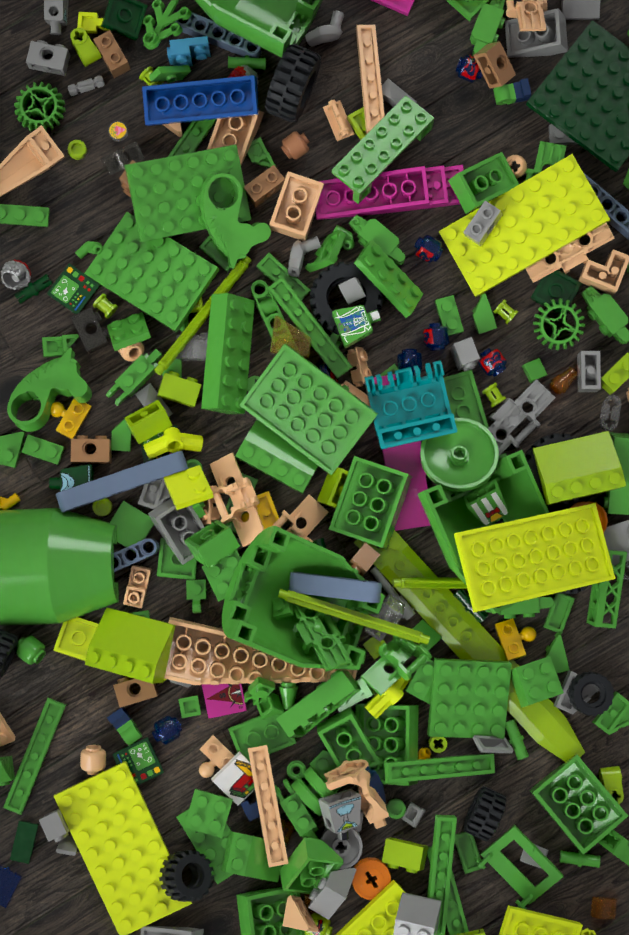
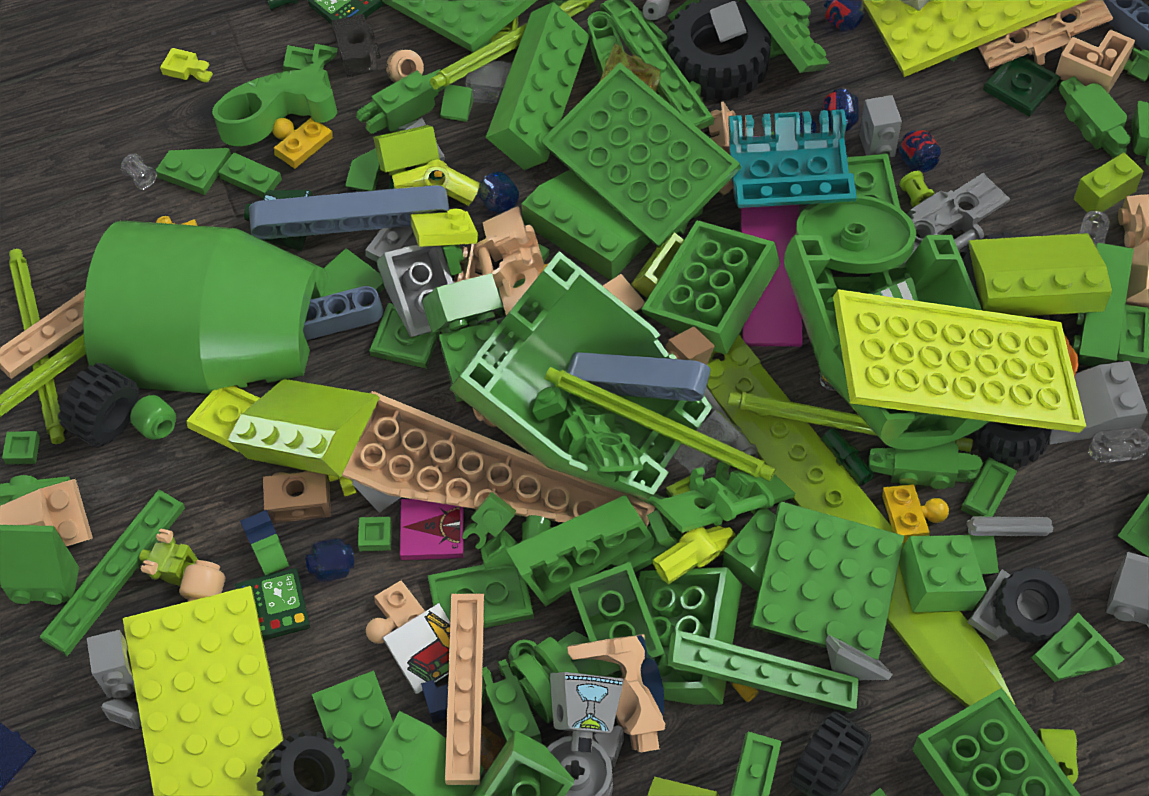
camera: 15 degrees right, 25 degrees down
dark green tile [10,820,39,864] -> none
medium nougat brick [71,435,112,464] -> none
lime tile [92,498,112,517] -> none
lime bush [93,294,118,319] -> none
bright green plate [107,312,151,351] -> none
light nougat slope [123,564,152,609] -> none
lime brick [157,371,202,408] -> none
bright green plate [184,788,233,838] -> none
bright green plate [186,580,207,613] -> none
torso [332,305,381,348] -> none
bright green tile [386,798,406,819] -> none
light grey slope [402,802,426,828] -> none
lime bush [428,737,447,753] -> none
bright green plate [435,295,464,337] -> none
bright green slope [472,293,497,334] -> none
lime bush [493,299,518,324] -> none
bright green pin [505,719,529,760] -> none
bright green slope [522,358,547,383] -> none
bright green gear [533,298,585,350] -> none
clear orange cone [550,367,578,395] -> none
light grey brick [577,351,601,392] -> none
bright green fence [586,549,627,628] -> none
none -> lime piece [139,528,198,586]
none -> head [478,172,519,214]
none -> light grey axle [966,516,1053,536]

